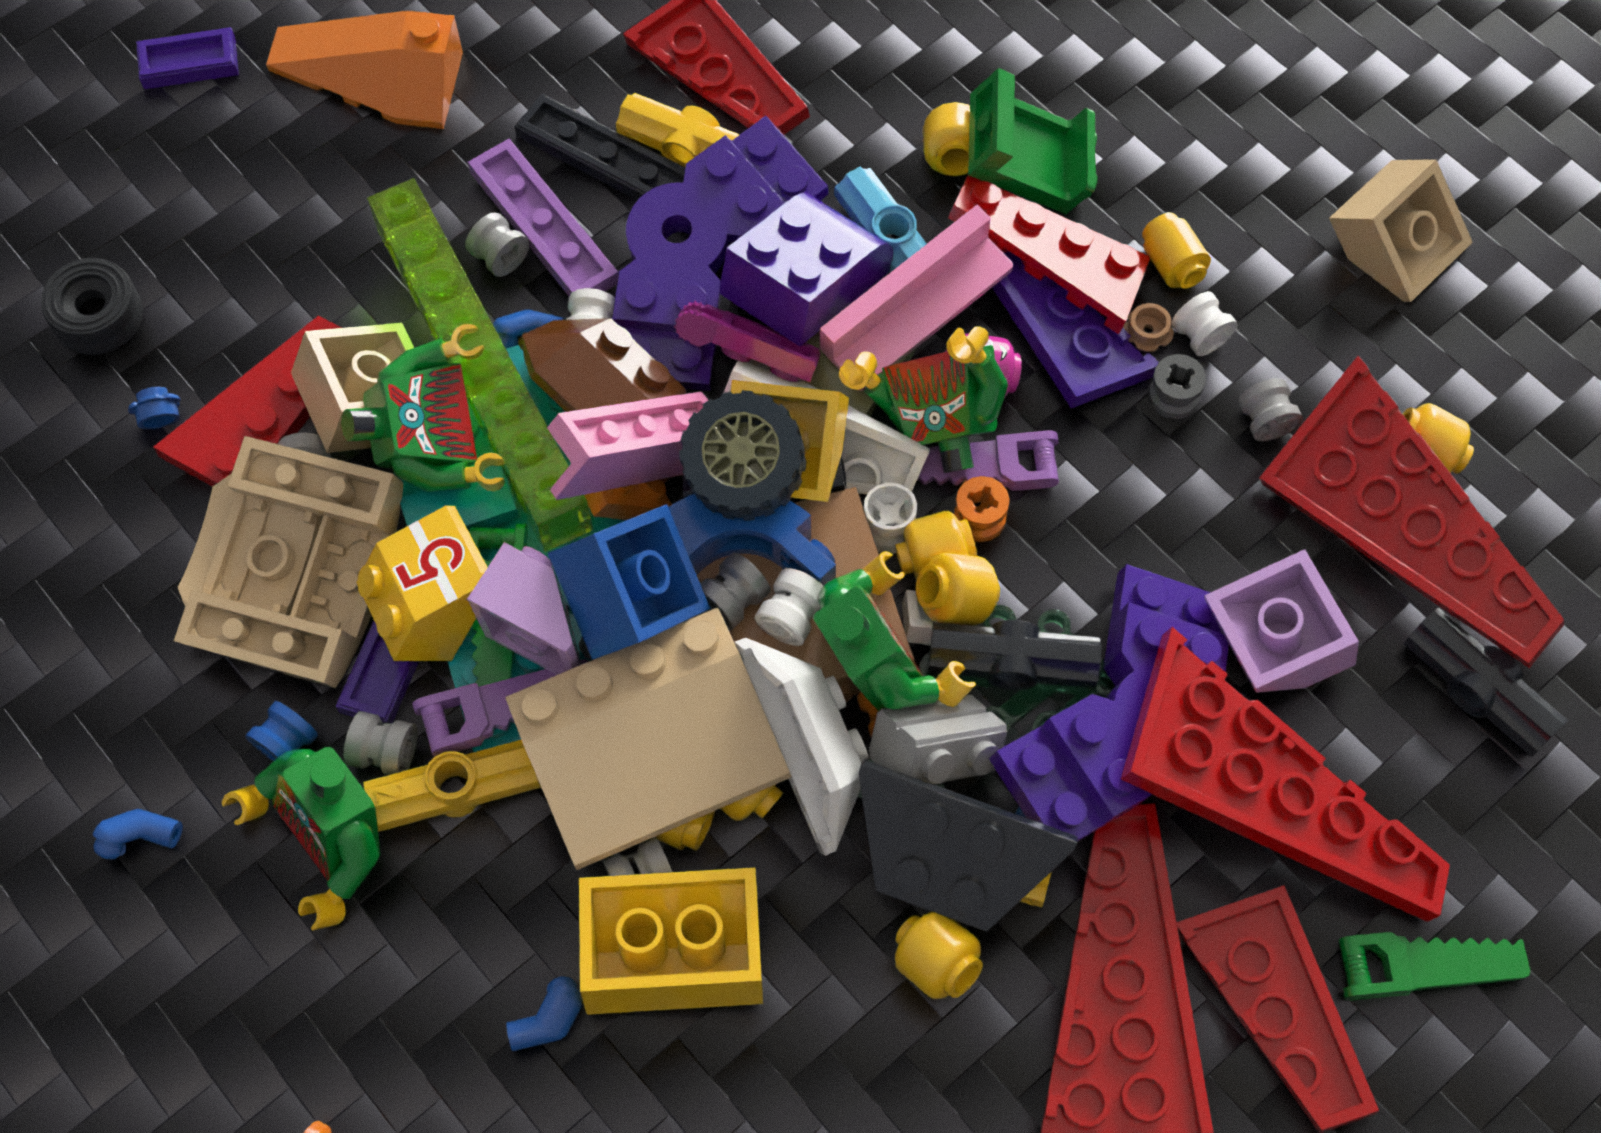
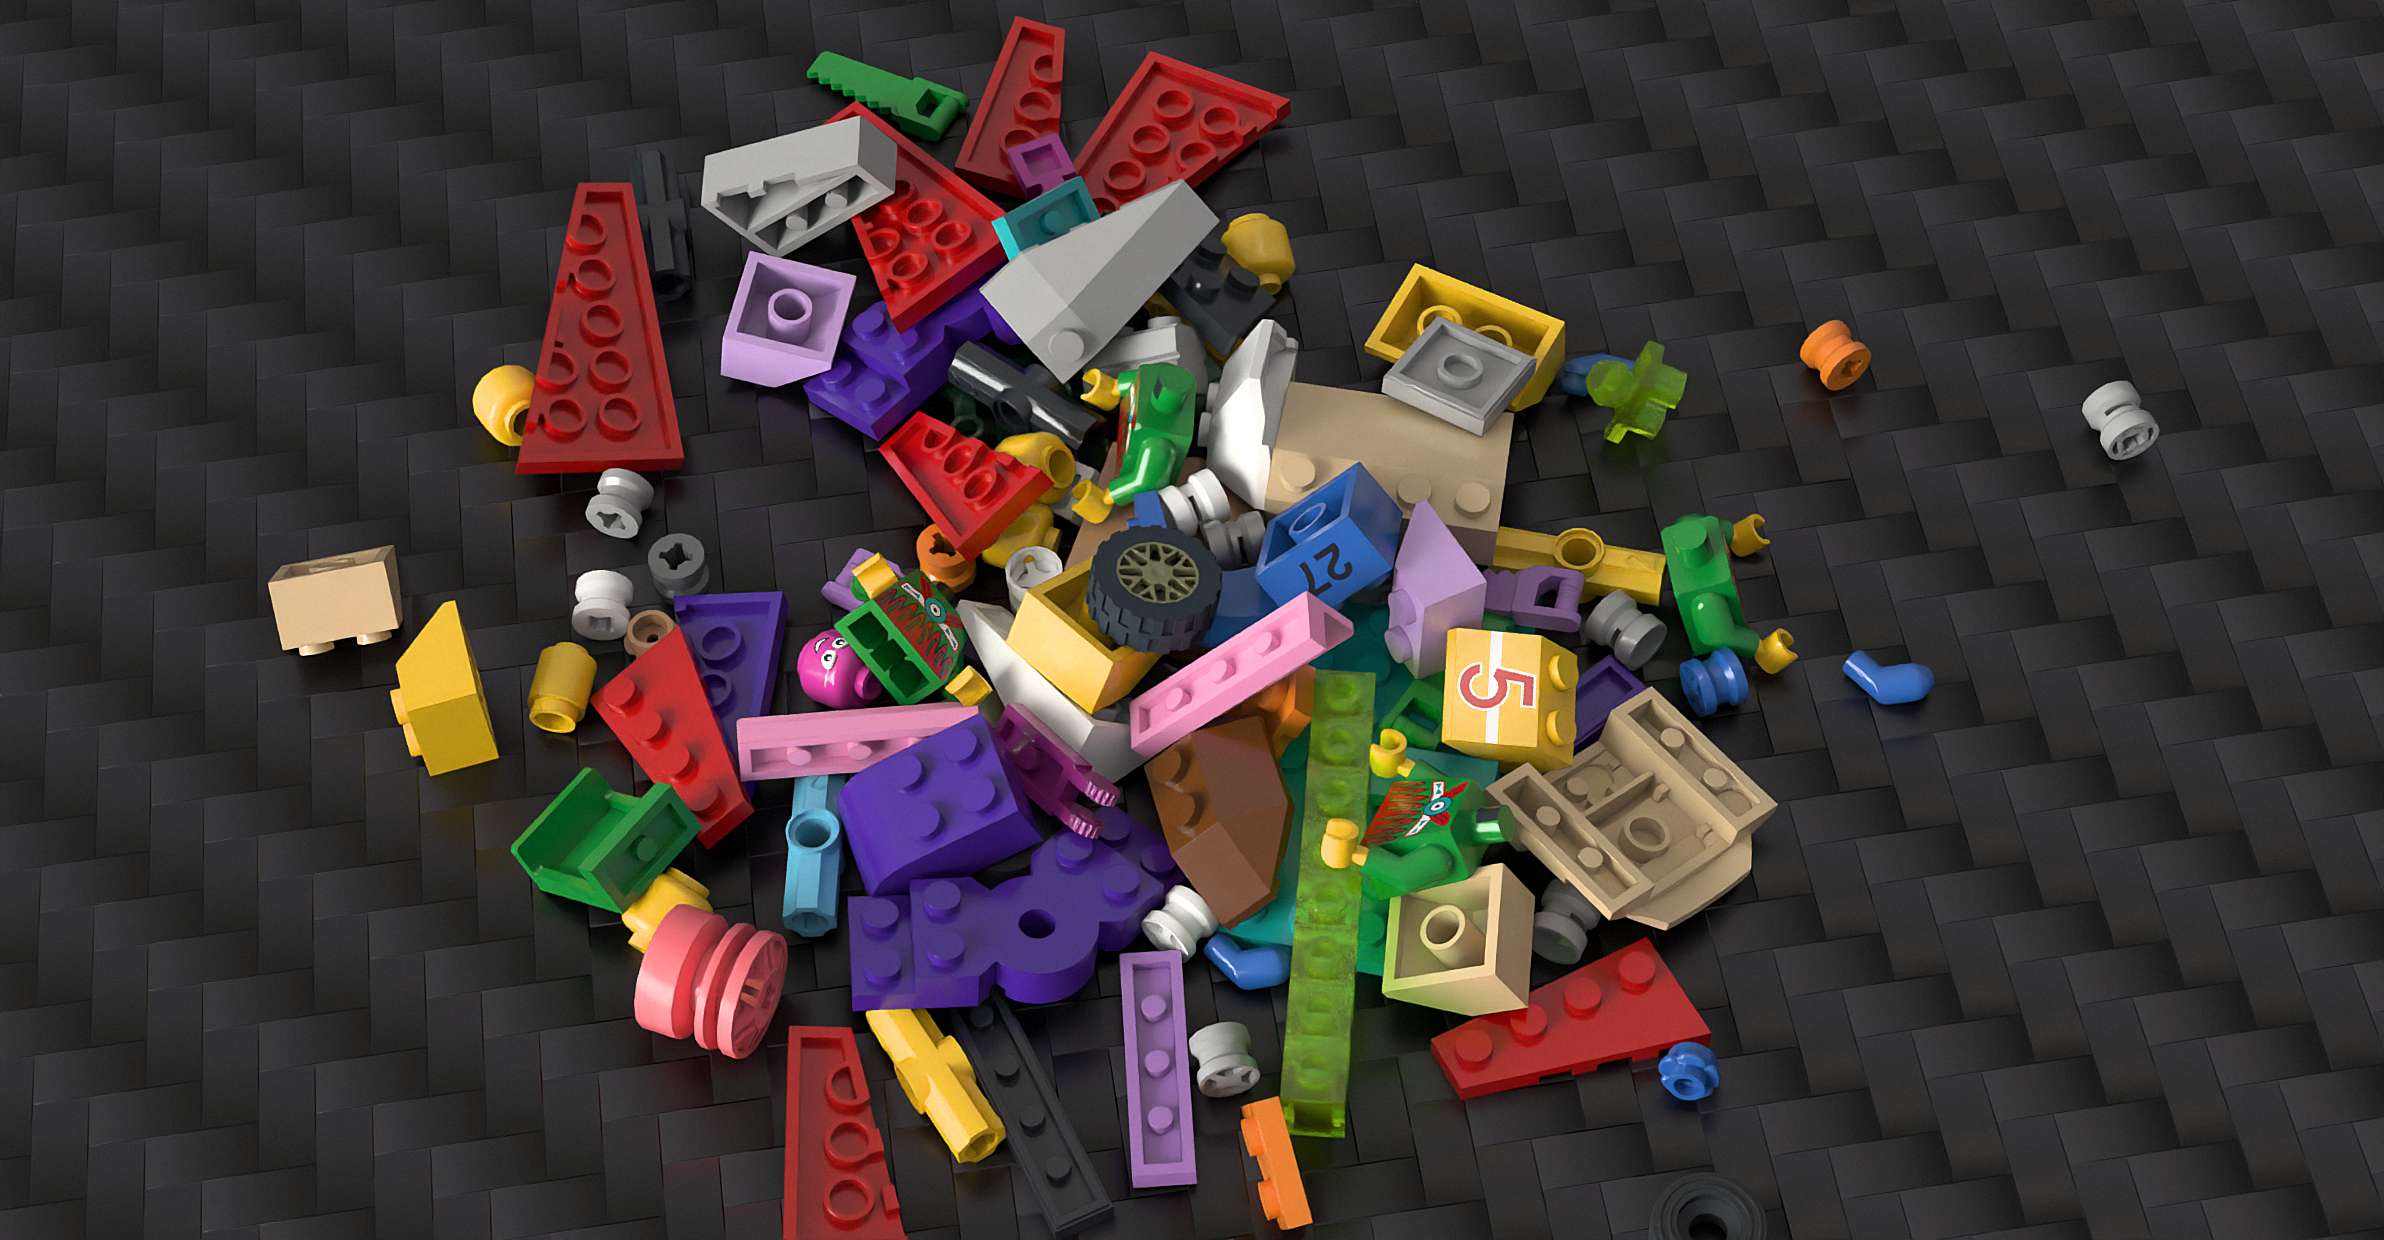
camera: 145 degrees left, 10 degrees down
none -> yellow slope [390,600,499,777]
none -> coral wheel [634,904,788,1059]
none -> light grey wedge [701,115,897,258]
none -> red wing [878,411,1055,563]
none -> light grey wedge [979,178,1220,384]
none -> teal plate [991,175,1101,261]
none -> magenta plate [1007,133,1077,201]
none -> orange wing [1241,1096,1313,1230]
none -> light grey plate [1381,316,1537,437]
none -> clear neon green hips [1586,340,1687,444]

